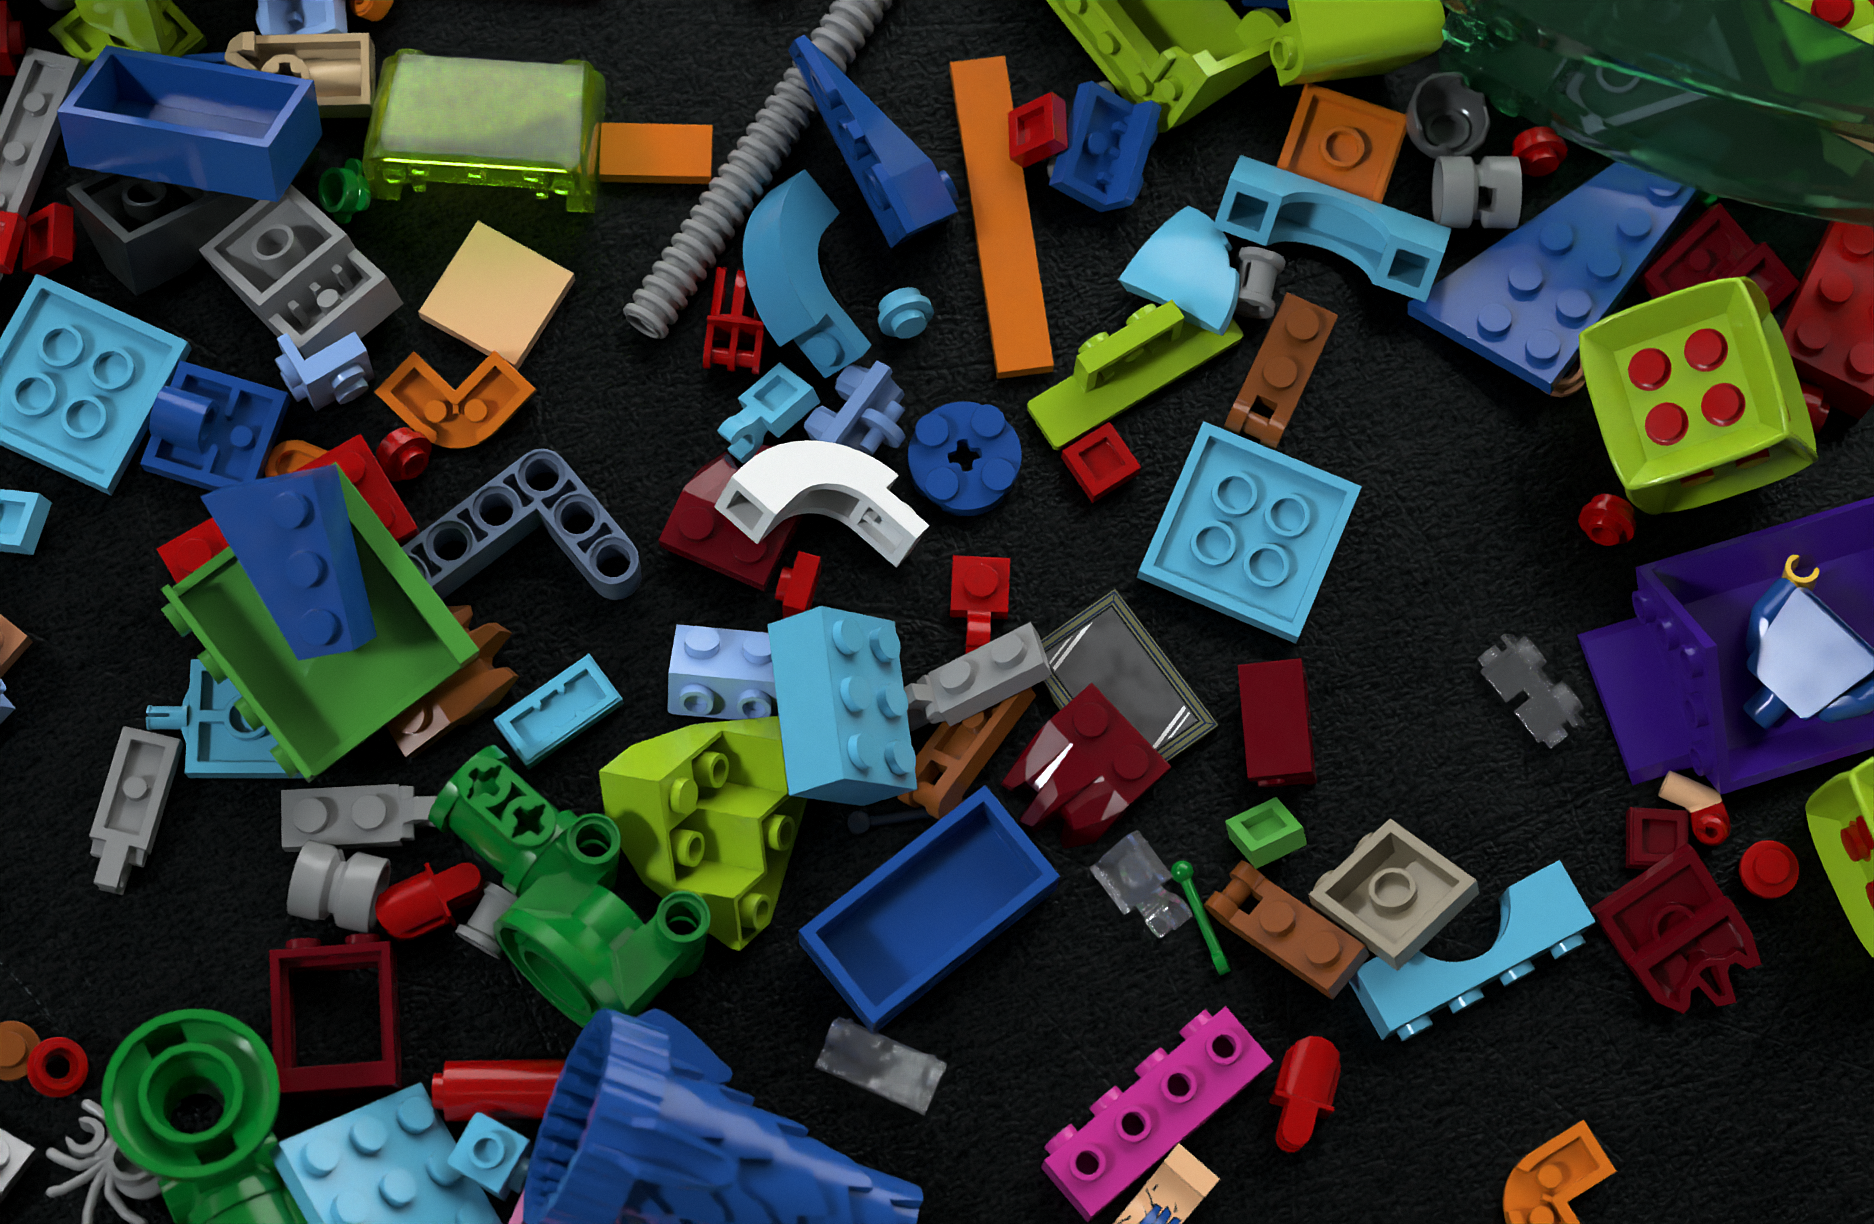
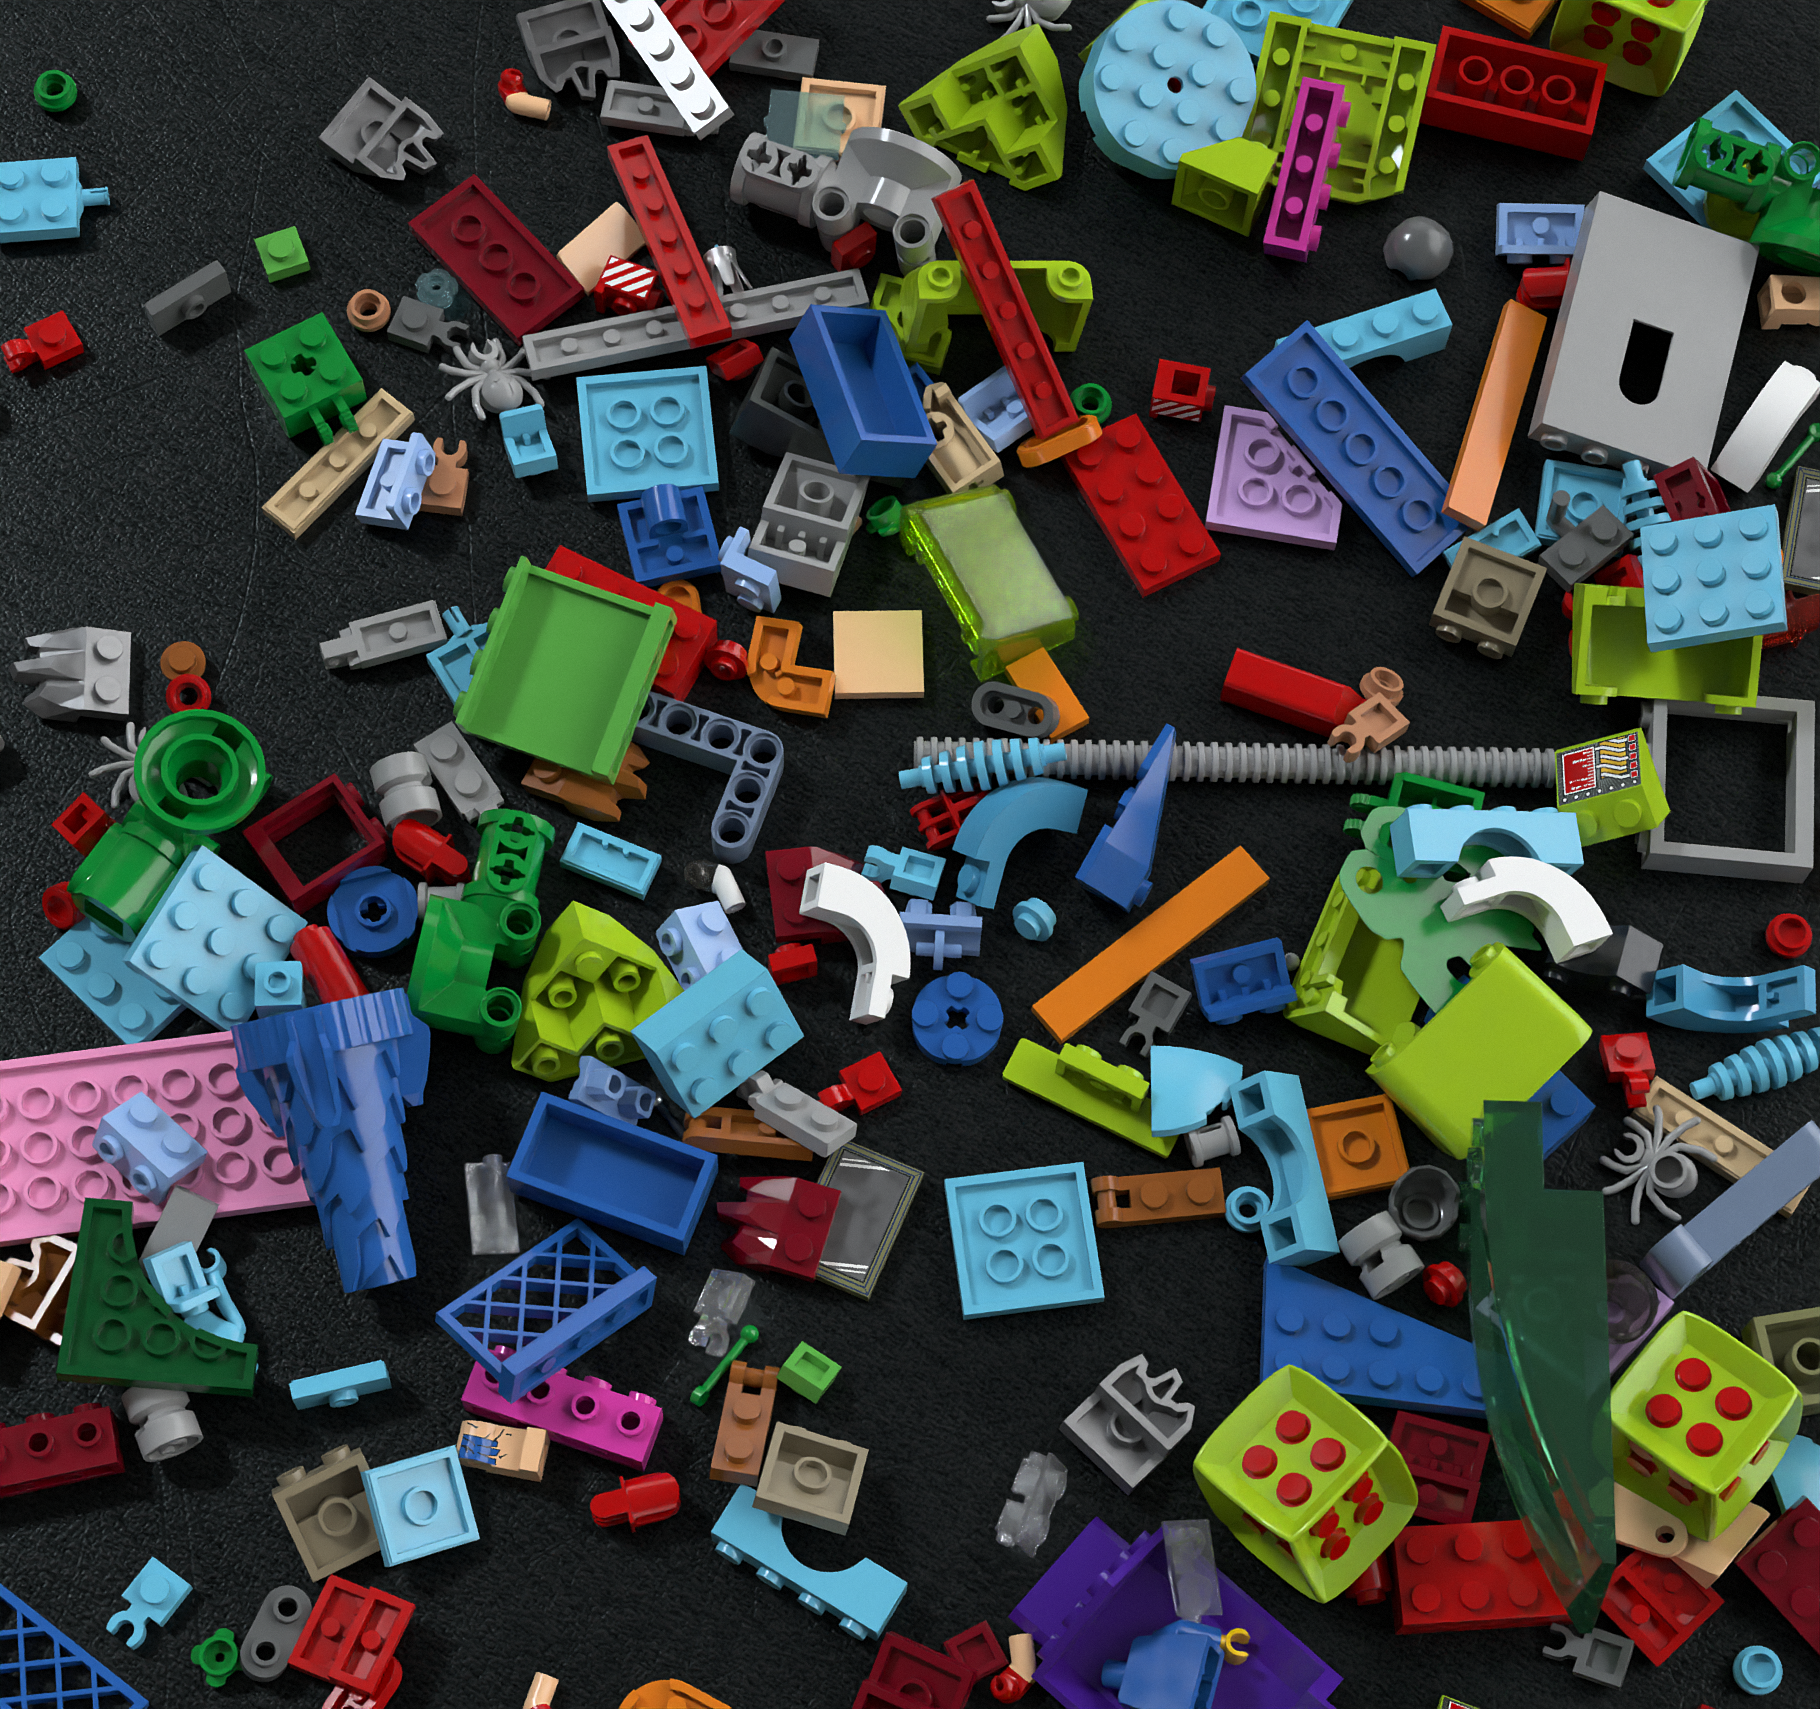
camera: 60 degrees right, 5 degrees down
blue wedge [201,464,377,661] -> none
red plate [1008,92,1068,168] -> none
red plate [1061,422,1141,503] -> none
dark red hinge [1238,658,1317,787] -> none
red plate [1579,494,1636,546] -> none
none -> blue plate [327,866,419,958]
none -> blue fence [435,1218,657,1404]
none -> medium blue hips [568,1056,656,1125]
none -> arm [684,860,746,914]
none -> medium azure piece [899,738,1067,794]
none -> dark grey plate [971,682,1060,739]
none -> flat silver plate [1059,1354,1195,1495]
none -> dark grey plate [1119,971,1192,1059]
none -> clear hinge [1161,1519,1223,1623]
none -> medium azure plate [1225,1186,1271,1233]

